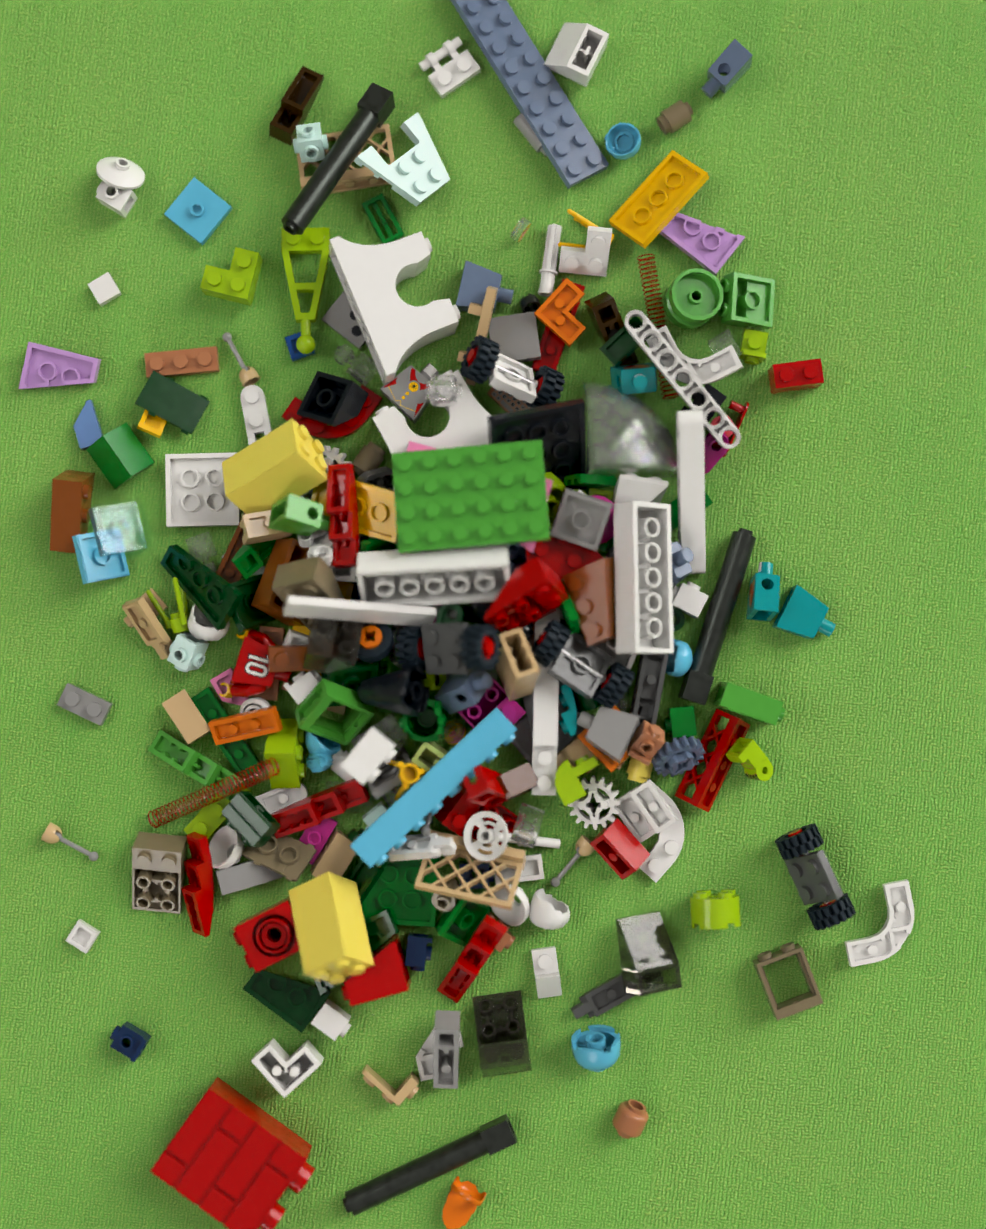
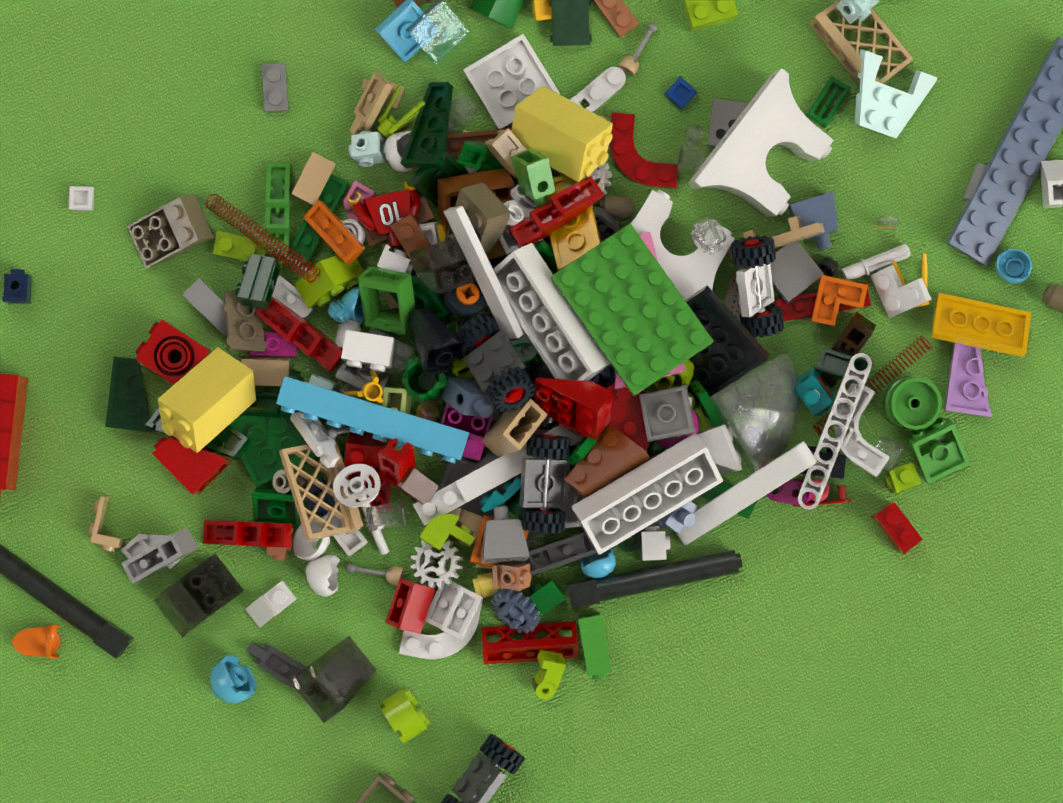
camera: 60 degrees right, 0 degrees up
hinge [41,822,99,861] -> none
red slope [181,832,214,937] -> none
white piece [209,825,245,870] -> none
white brick [251,1038,324,1098] -> none
lime plate [281,227,330,354] -> none
pearl dark grey brick [282,82,395,235] -> none
black slope [297,371,369,427] -> none
white brick [311,999,351,1041] -> none
light grey torso [380,363,439,424] -> none
dark blue brick [405,932,433,971] -> none
white plate [419,36,481,99] -> none
nougat head [612,1099,649,1139] -> none
teal torso [746,562,780,622] -> none
teal torso [772,585,836,639] -> none

